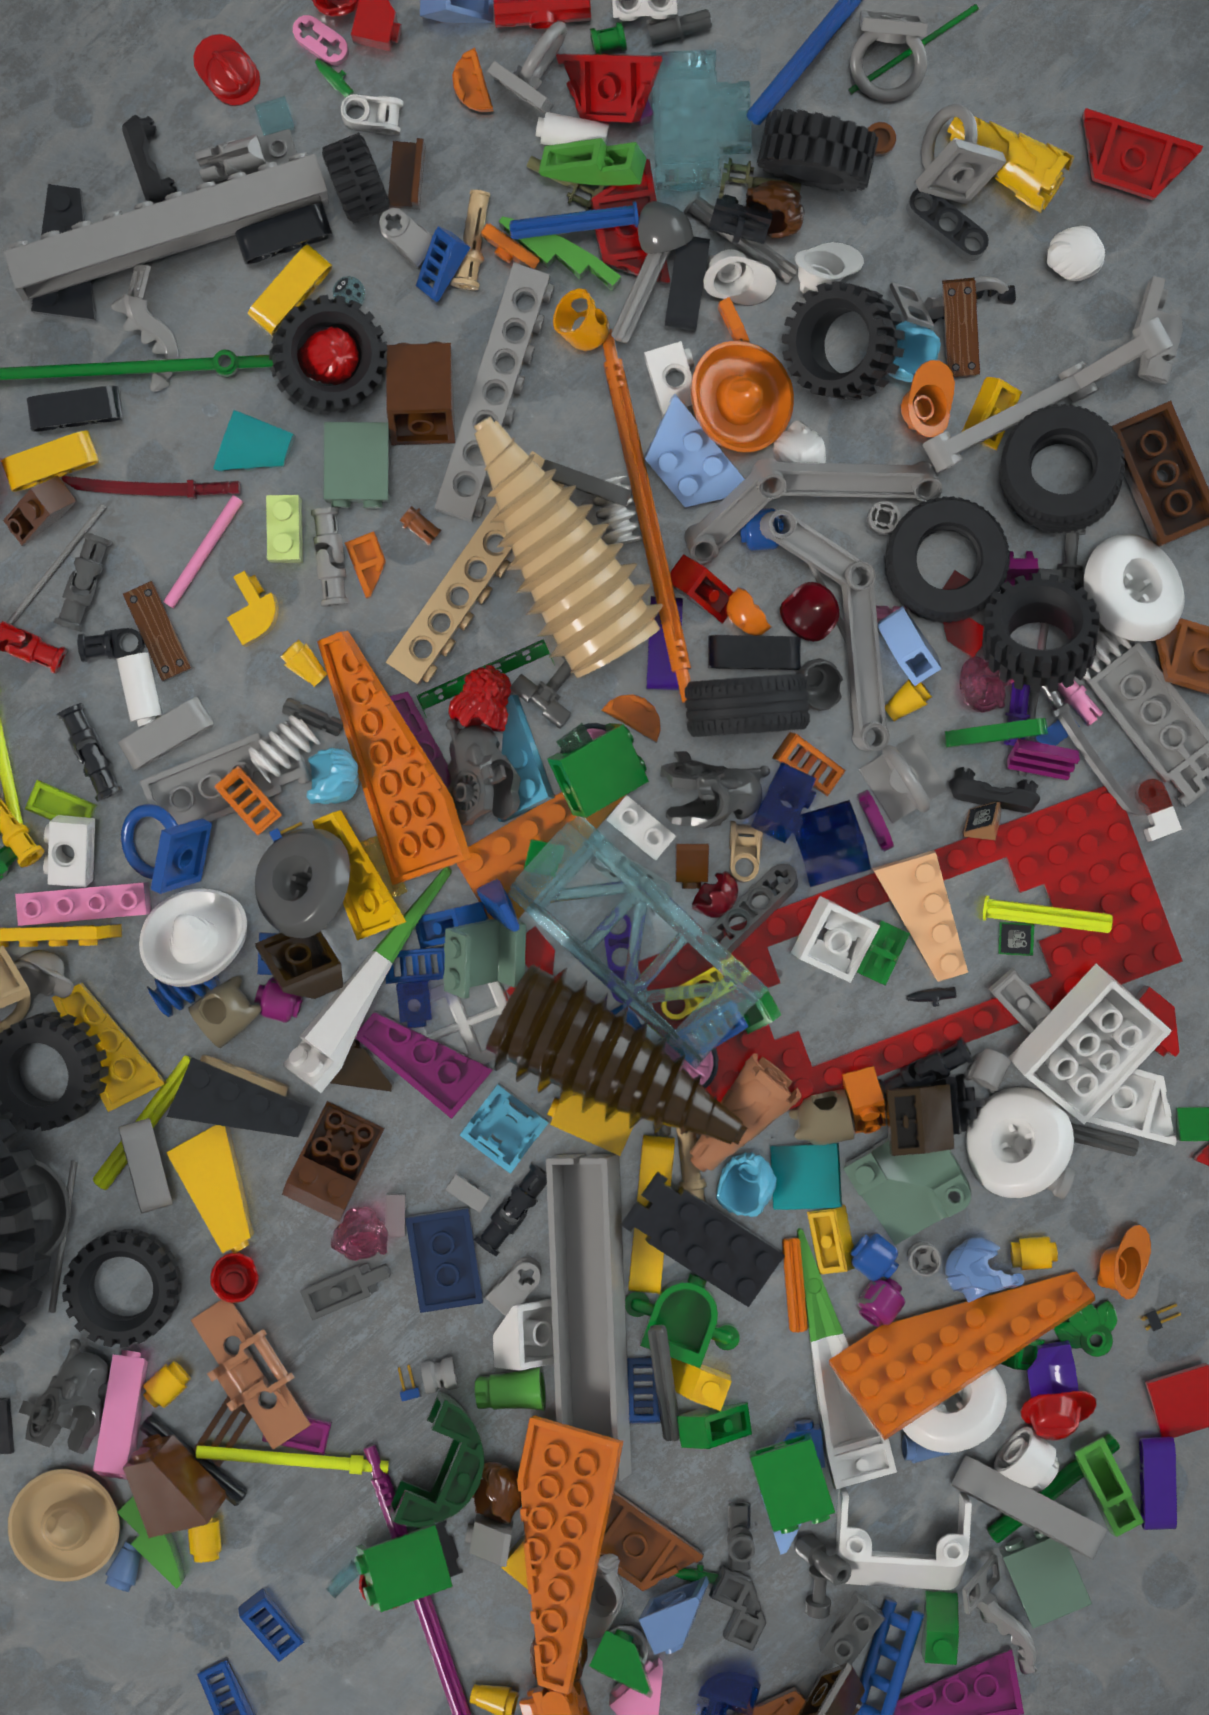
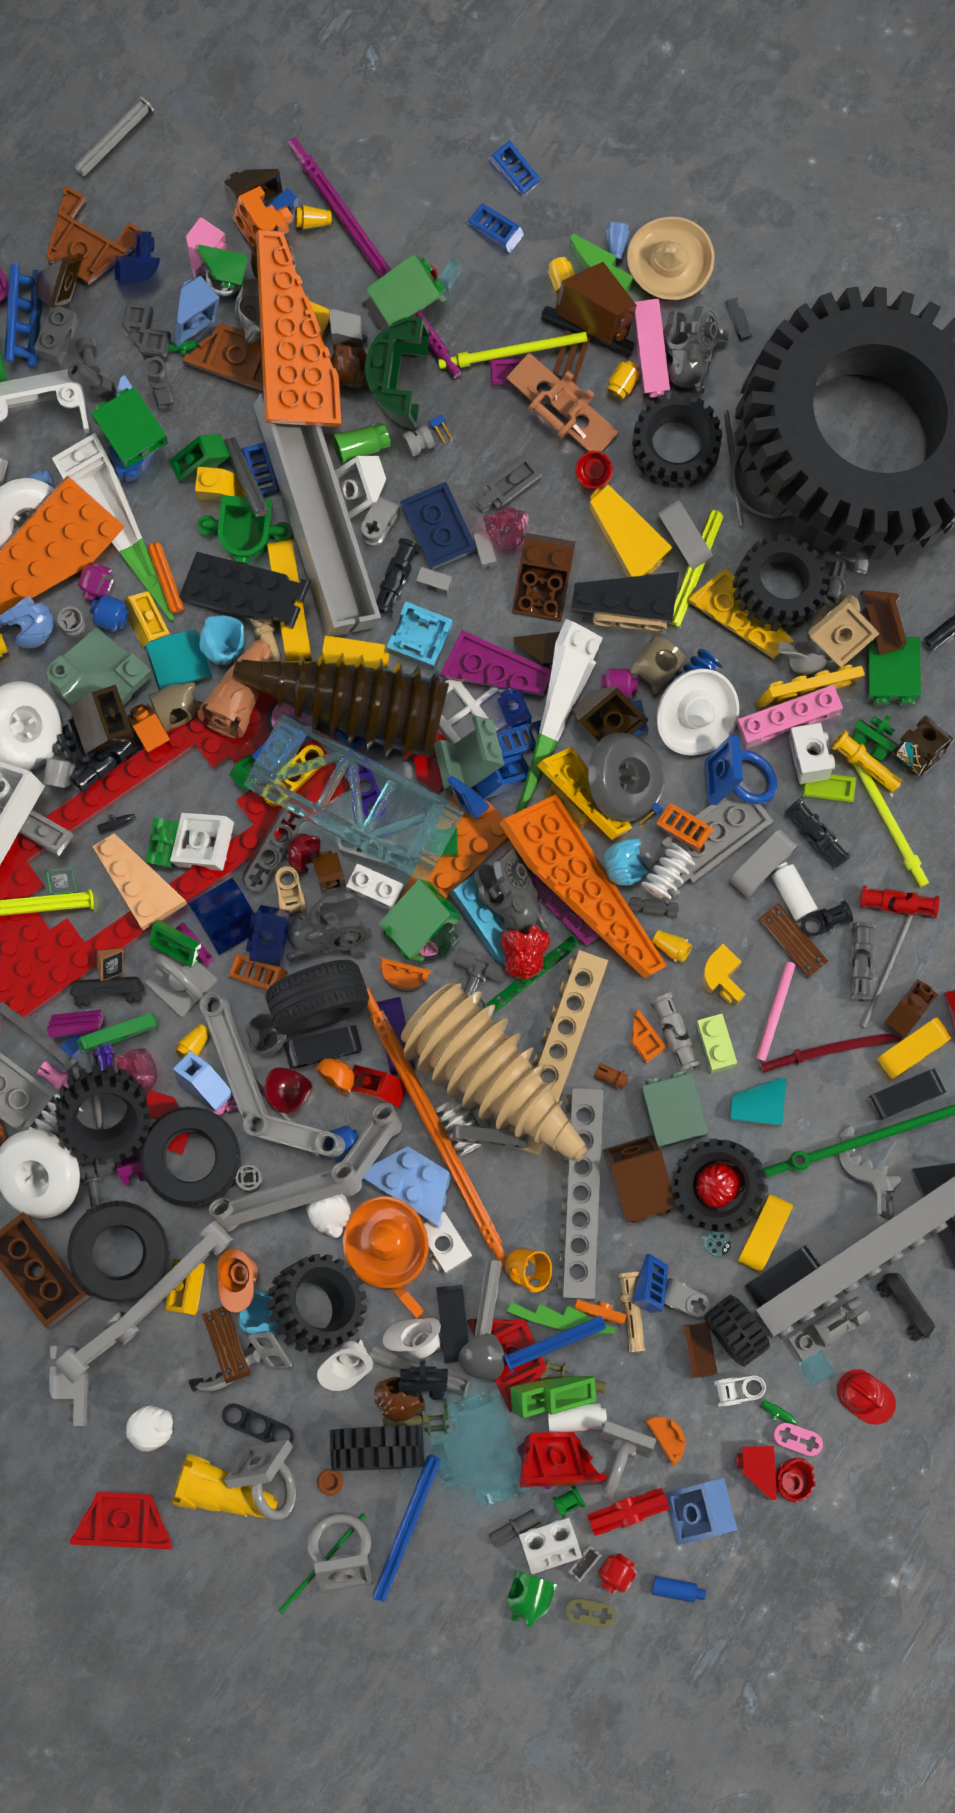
camera: 170 degrees right, 10 degrees down
none -> green tile [149,920,201,968]

